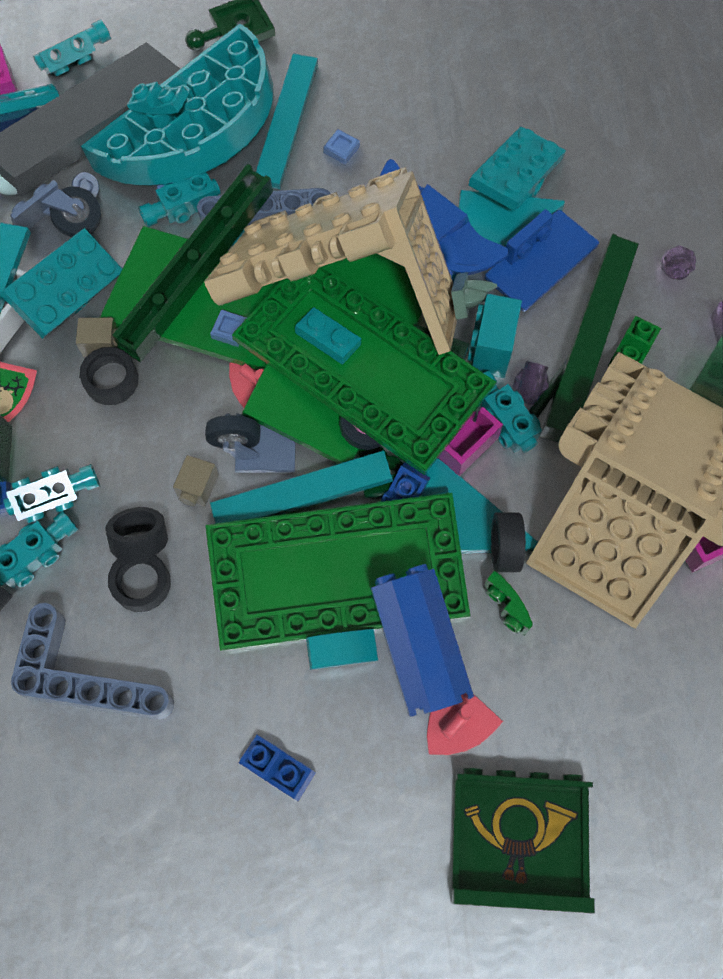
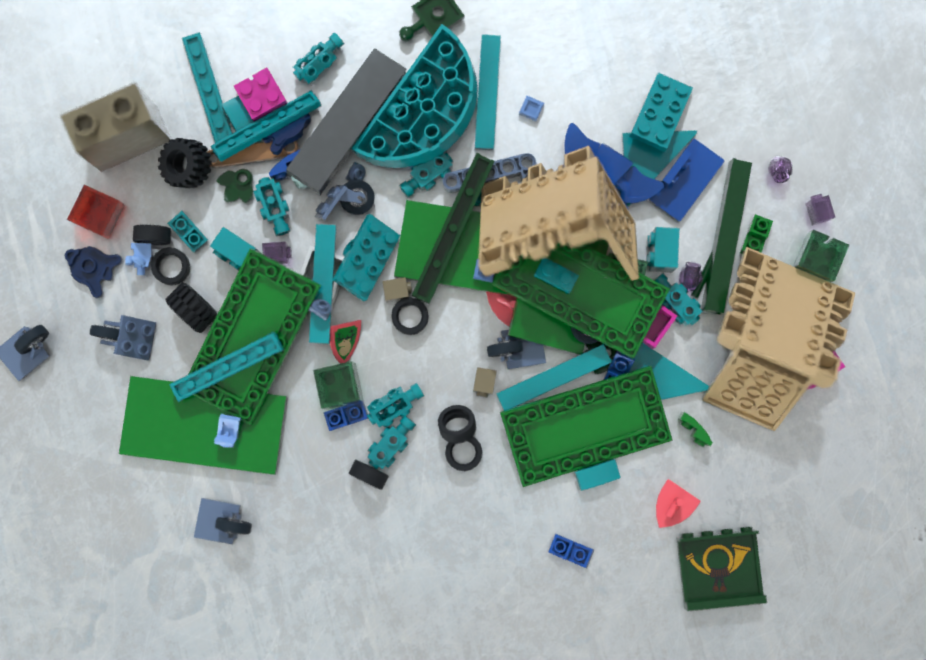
camera: 10 degrees left, 15 degrees up
sand blue beam [11,603,174,720] -> none
teal slope [127,81,189,115] -> none
blue brick [371,564,474,717] -> none
sand green tile [451,272,497,320] -> none
black tyre [491,512,526,572] -> none

